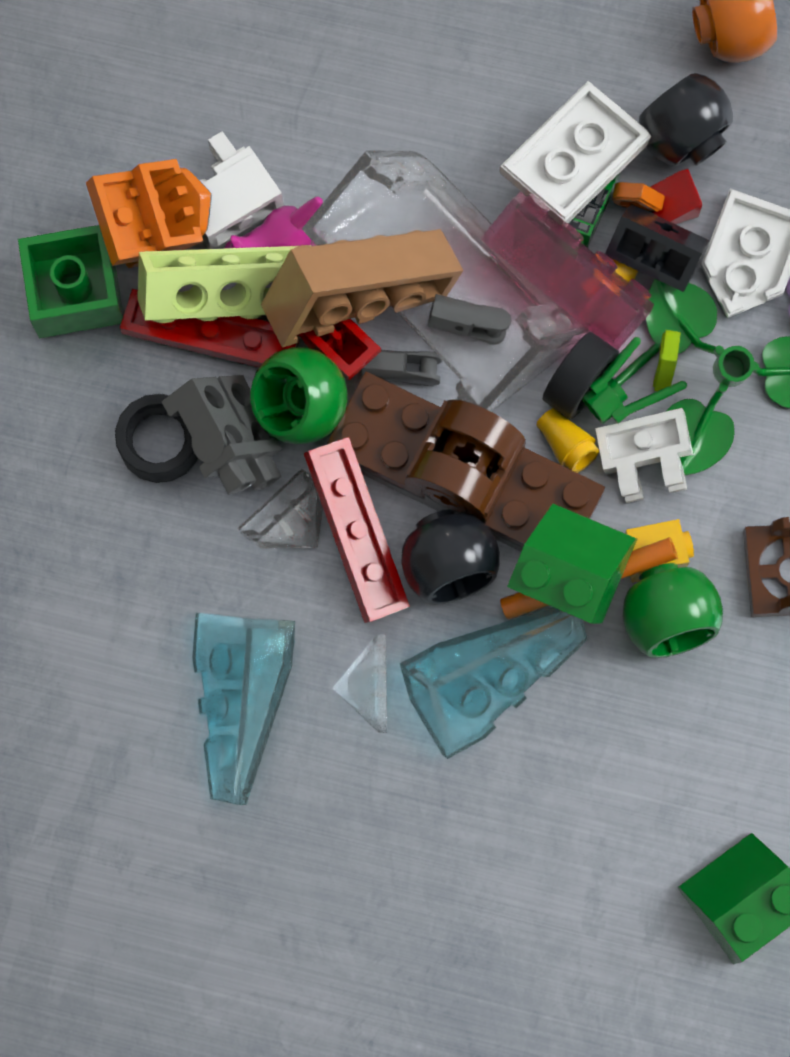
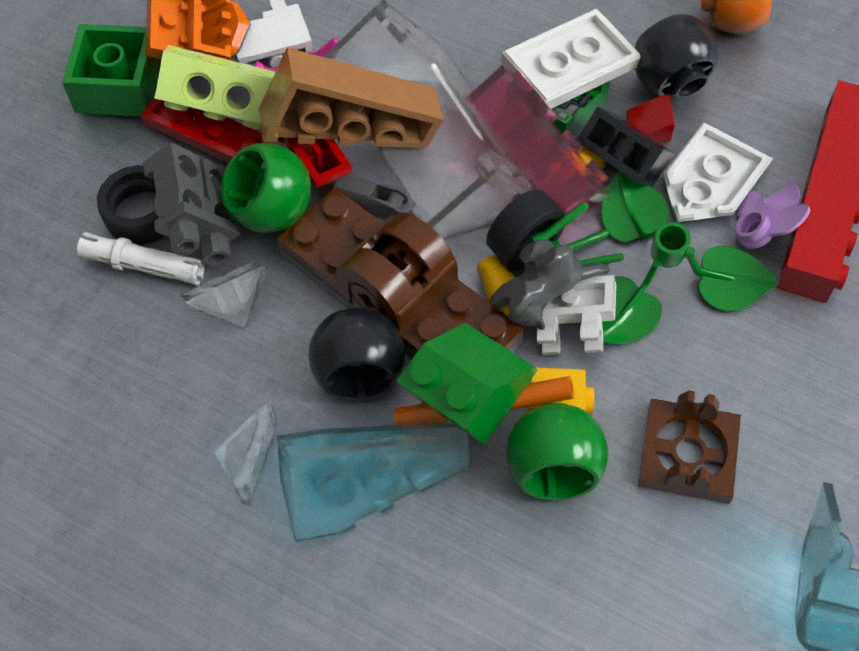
camera: 15 degrees right, 15 degrees down
clear light blue wedge [192,613,295,805] -> none
plate [303,437,410,623] -> none
dark grey bar [428,294,511,345] -> none
orange tile [612,182,665,212] -> none
lime tile [652,330,681,391] -> none
none -> white pin [77,232,205,286]
none -> dark grey animal [491,240,610,330]

